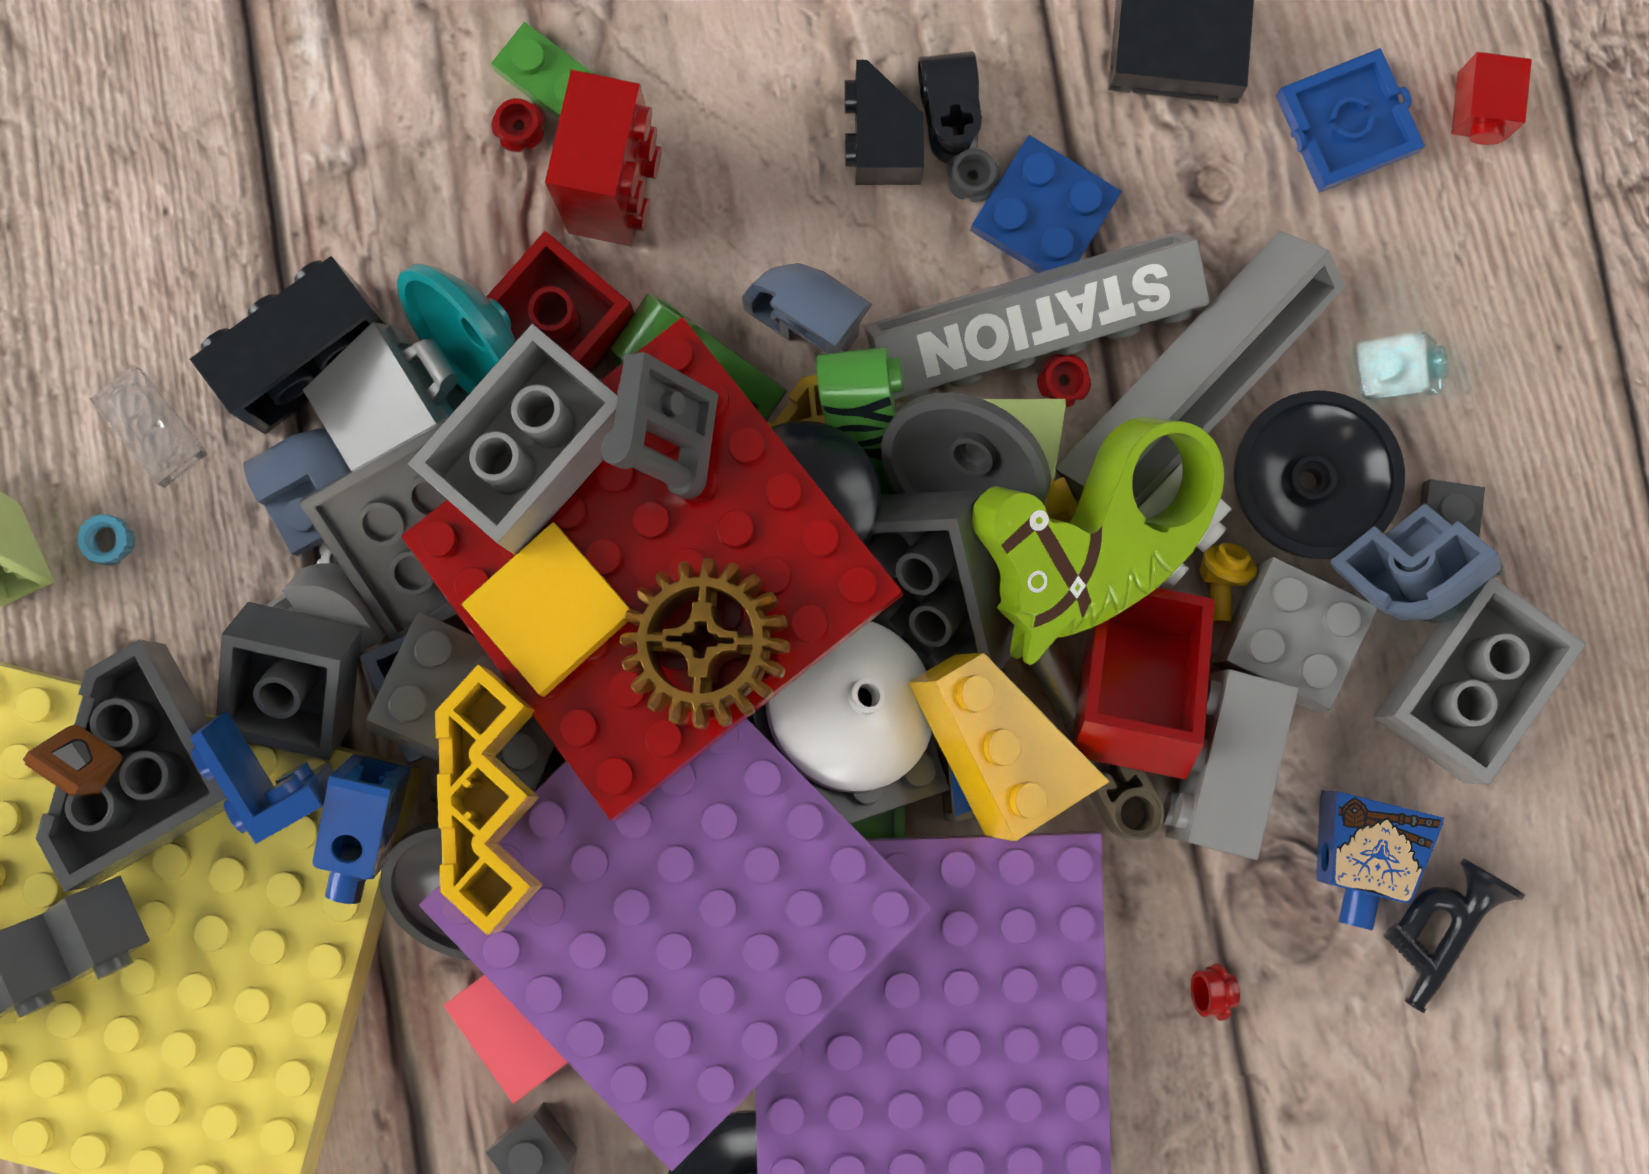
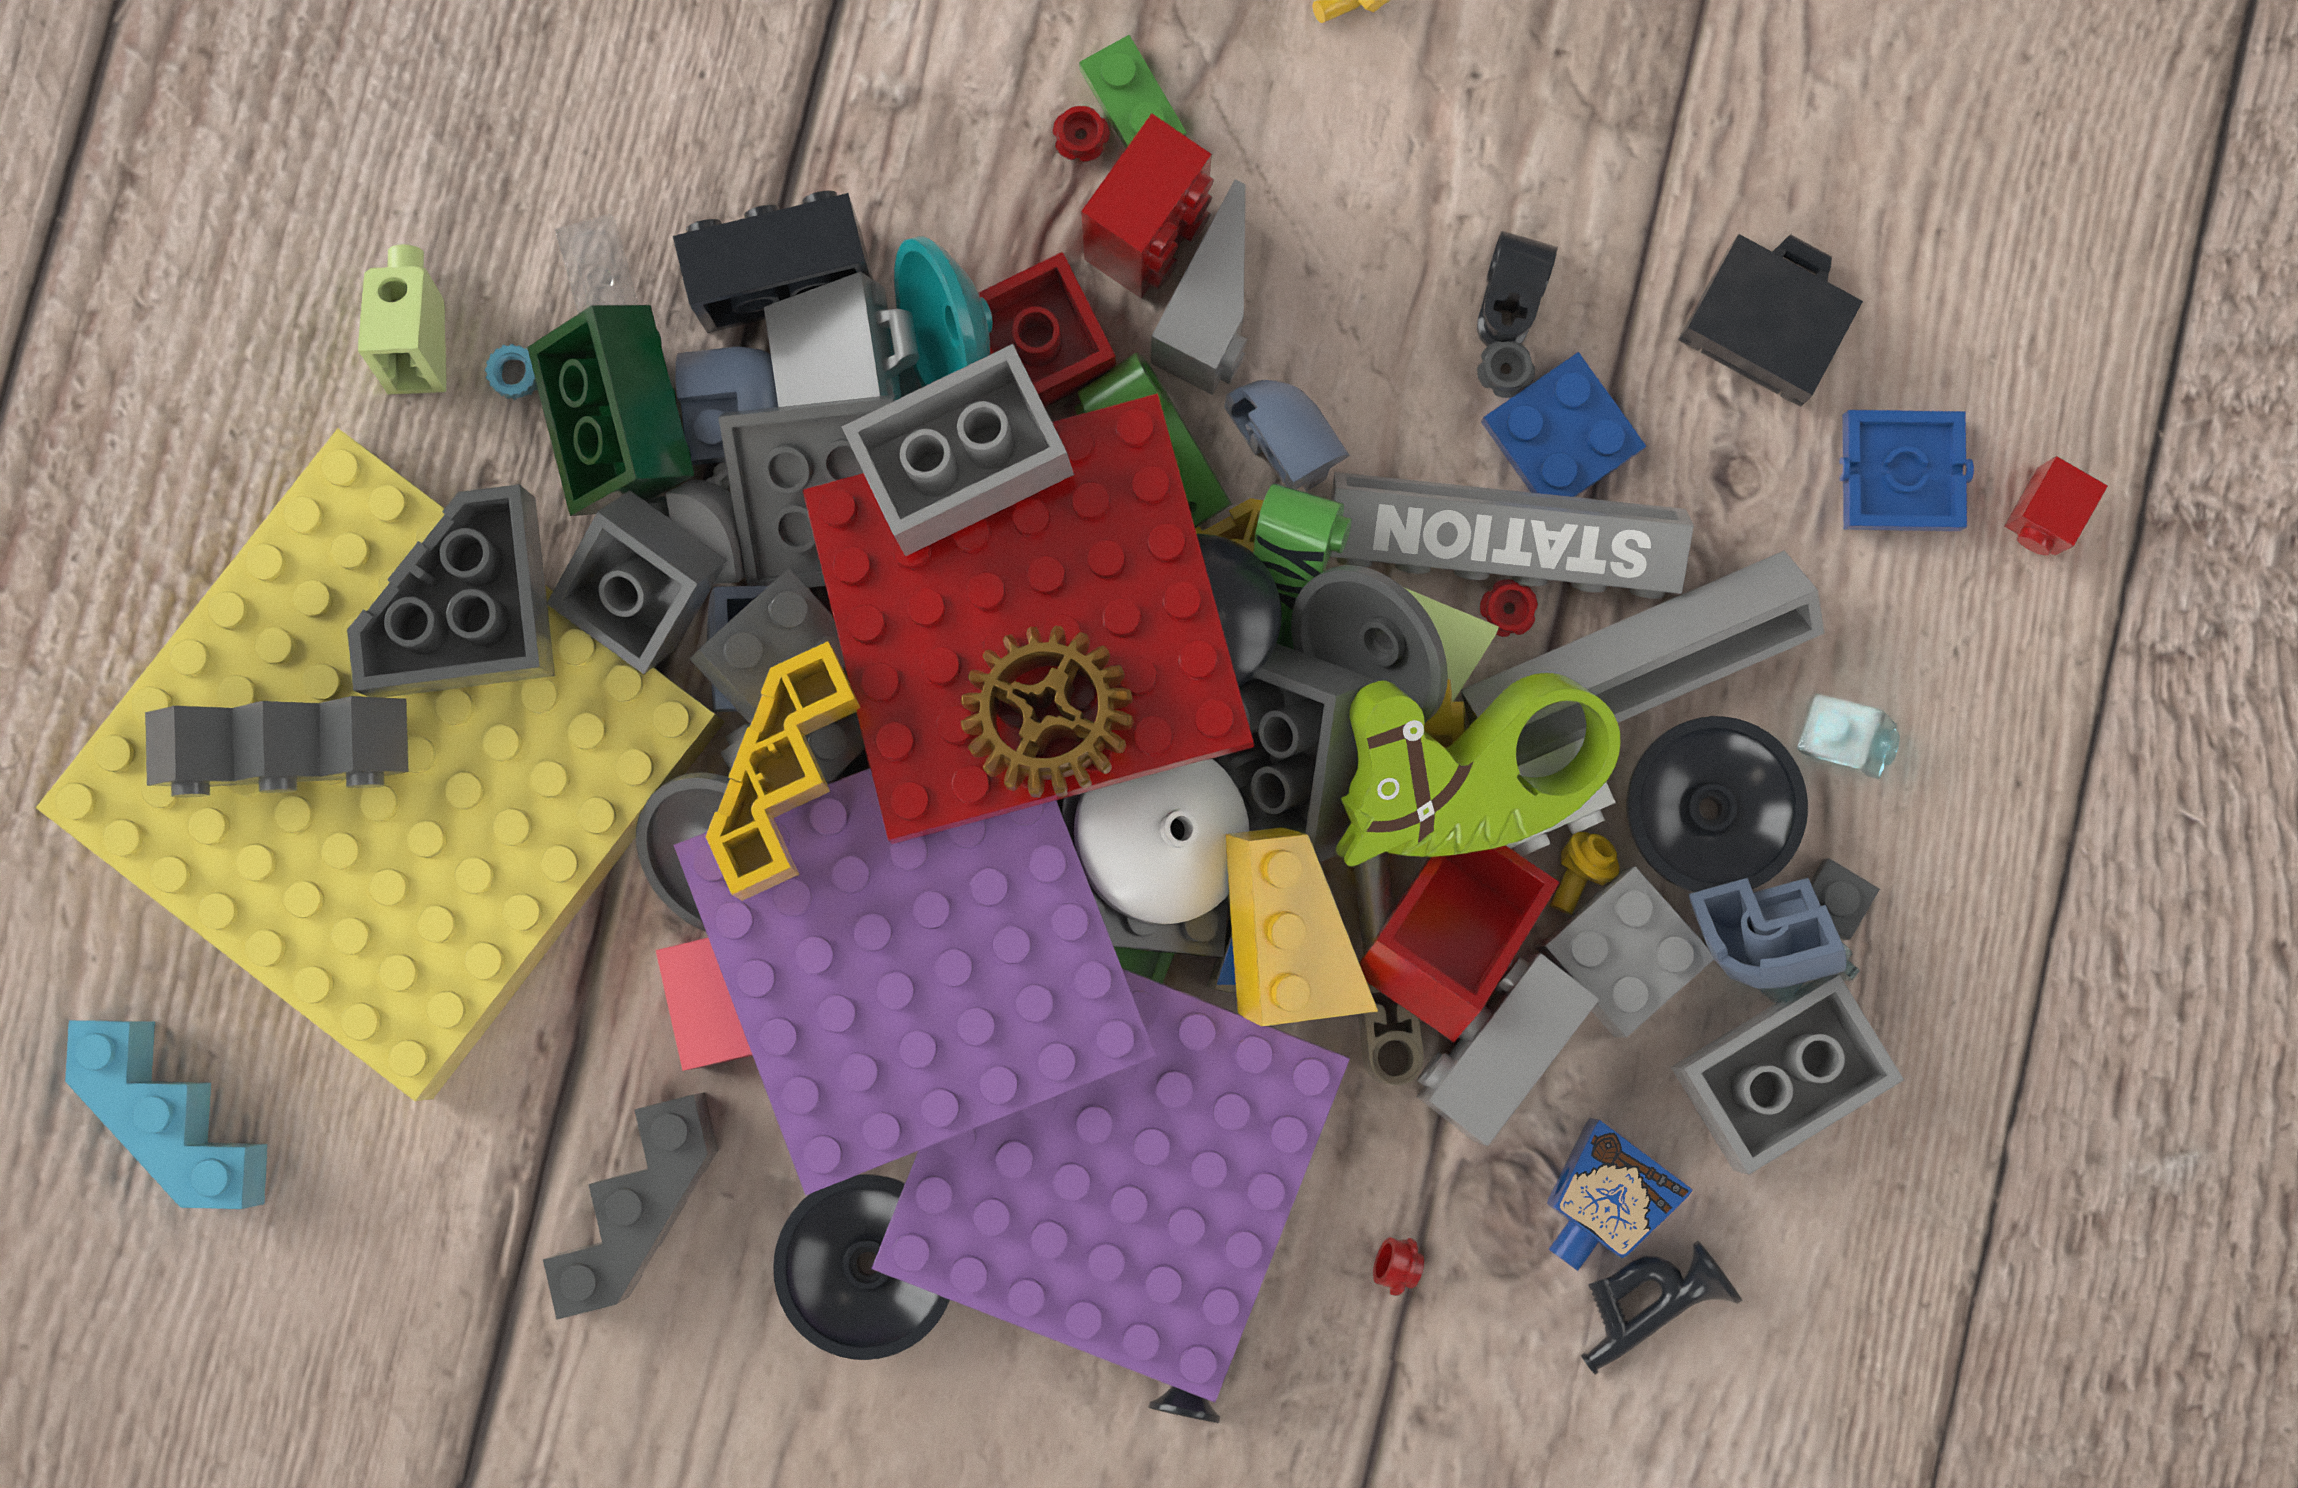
camera: 25 degrees right, 0 degrees up
dark orange slope [23,725,122,796] -> none
blue bracket [190,711,334,844] -> none
blue torso [312,754,411,904] -> none
yellow tile [461,522,632,697] -> none
dark grey plate [601,352,718,500] -> none
black slope [844,60,924,185] -> none
none -> dark green brick [527,305,694,516]
none -> light grey slope [1151,179,1248,395]

